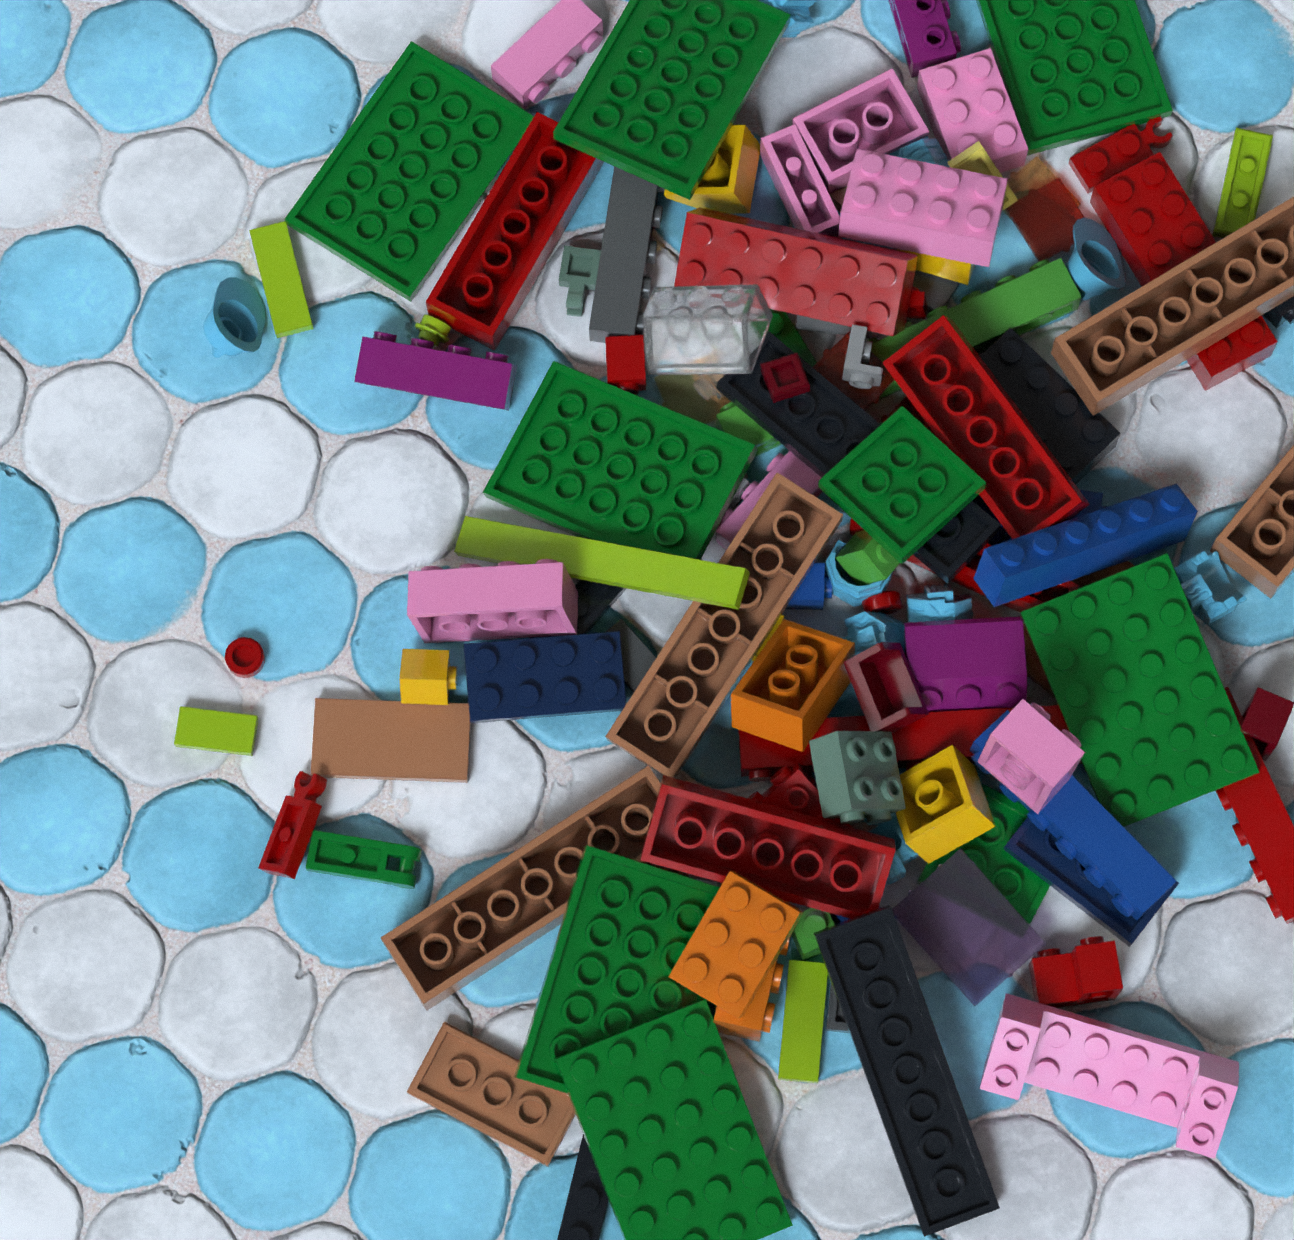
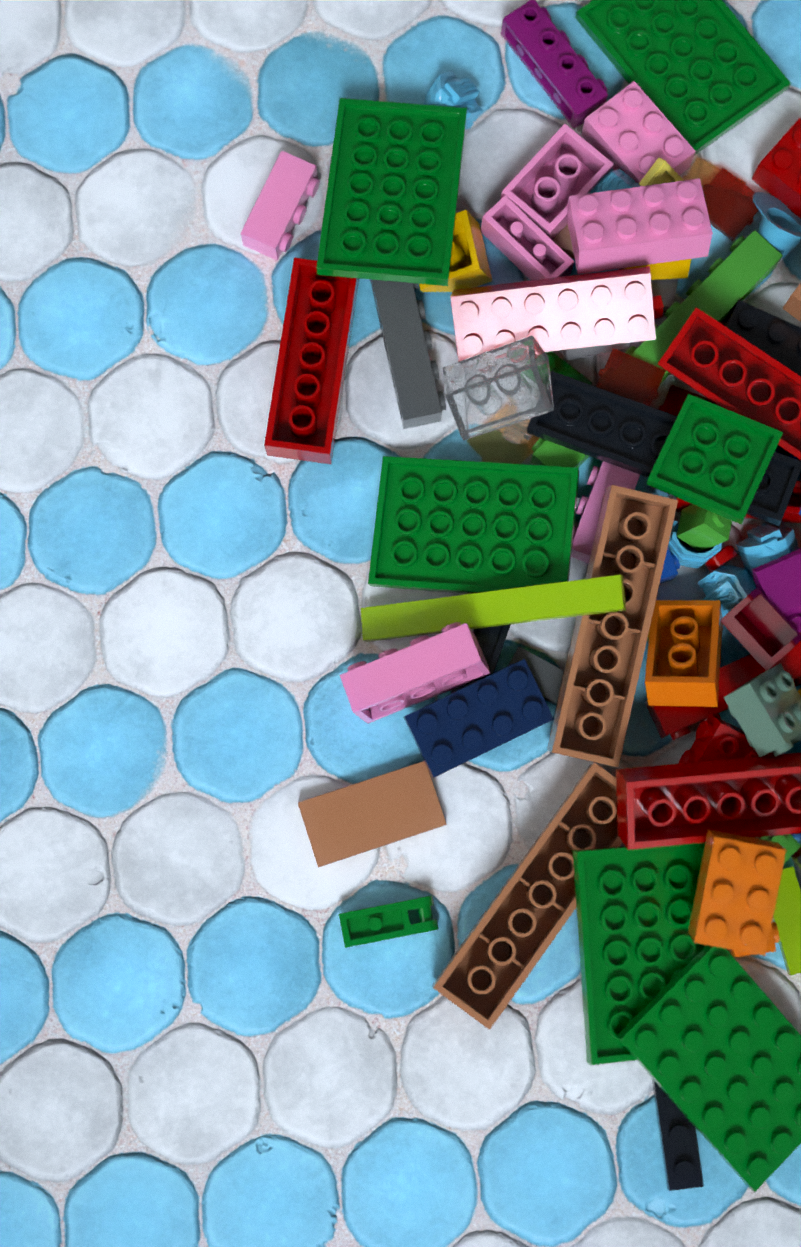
camera: 25 degrees left, 5 degrees up
lime tile [174,706,259,756] -> none
medium azure piece [203,277,265,358] -> none
red tile [225,637,265,678] -> none
lime tile [249,221,314,338] -> none
red plate [258,771,327,879] -> none
green plate [285,41,534,302] -> none
magenta brick [354,331,517,411] -> none
yellow brick [399,649,457,705] -> none
nougat tile [407,1022,576,1167] -> none
lime plate [415,314,451,347] -> none
sand green plate [559,245,601,317] -> none
red brick [605,335,646,395] -> none
dark red tile [760,353,810,403] -> none
light grey bracket [842,325,883,389] -> none
red plate [1068,116,1173,194] -> none

